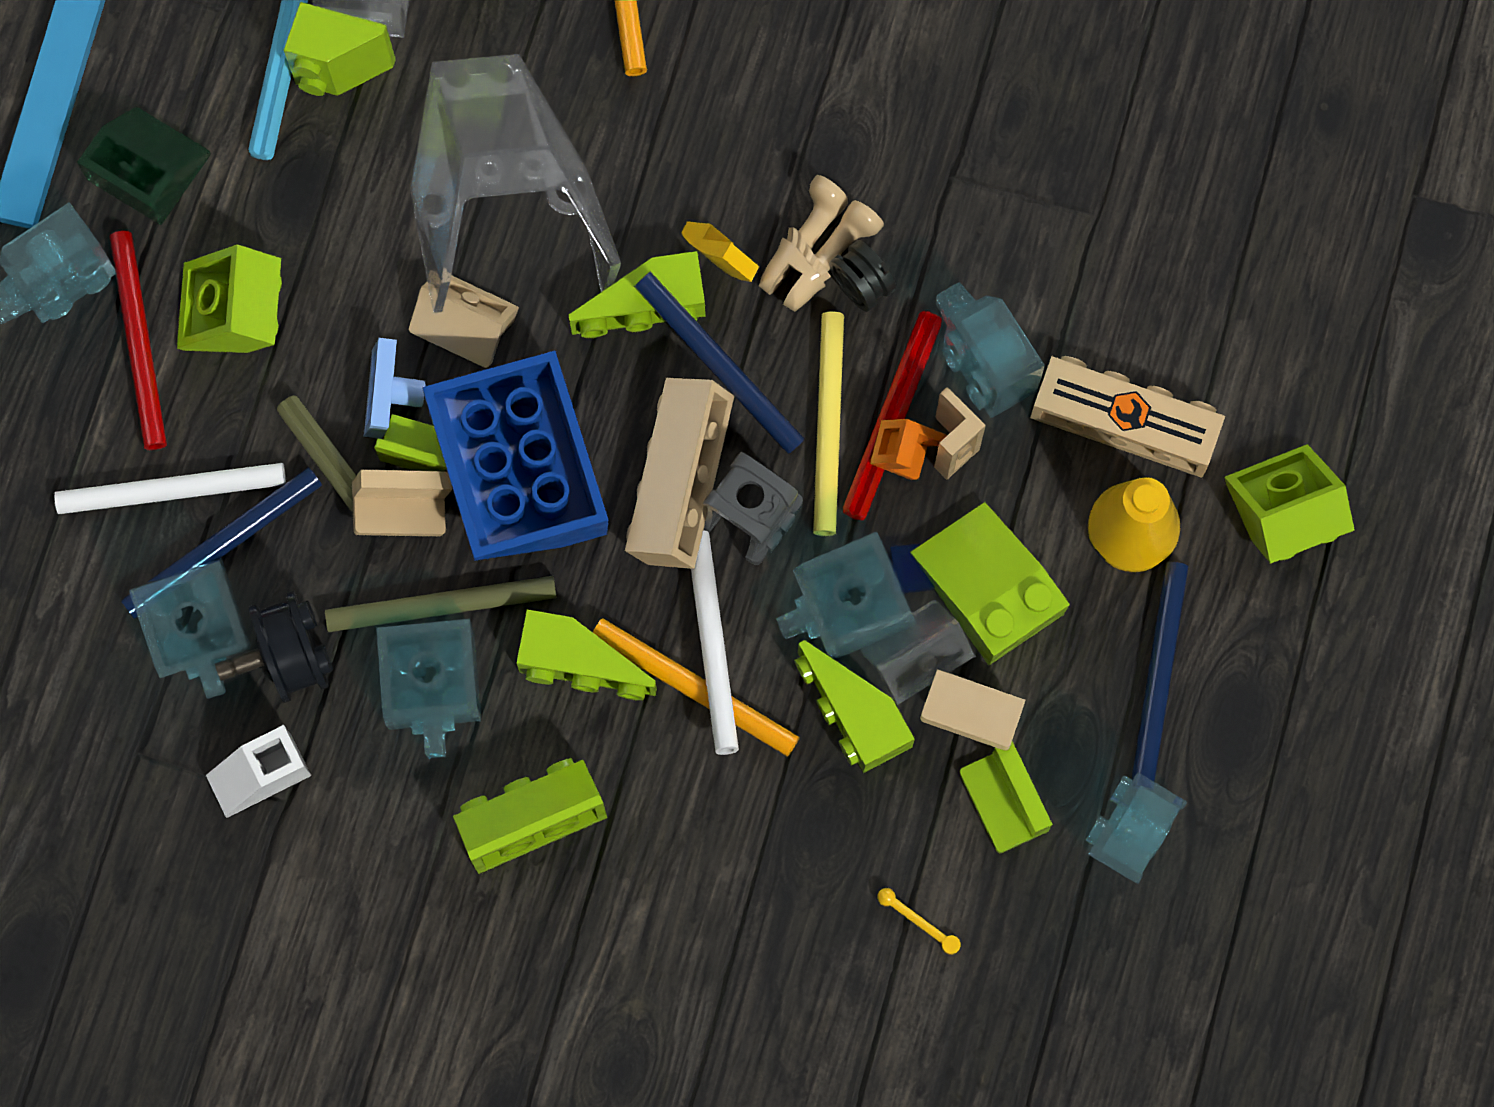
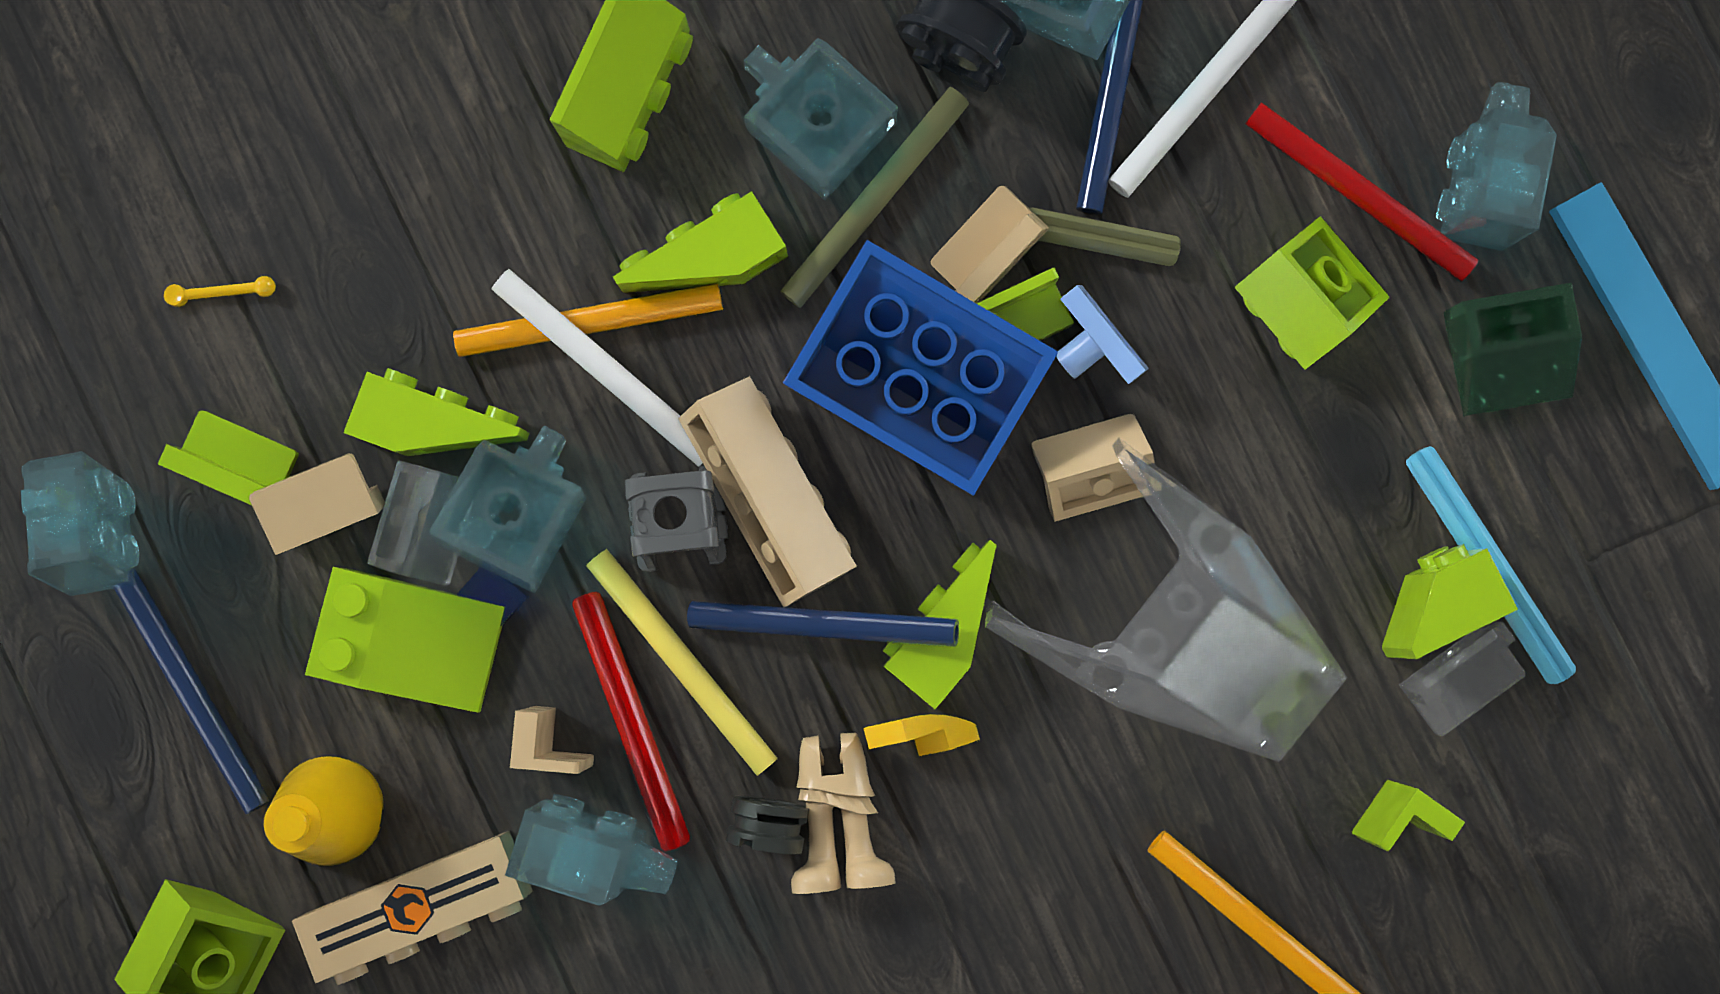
camera: 140 degrees right, 10 degrees up
orange panel [870,419,947,480] -> none

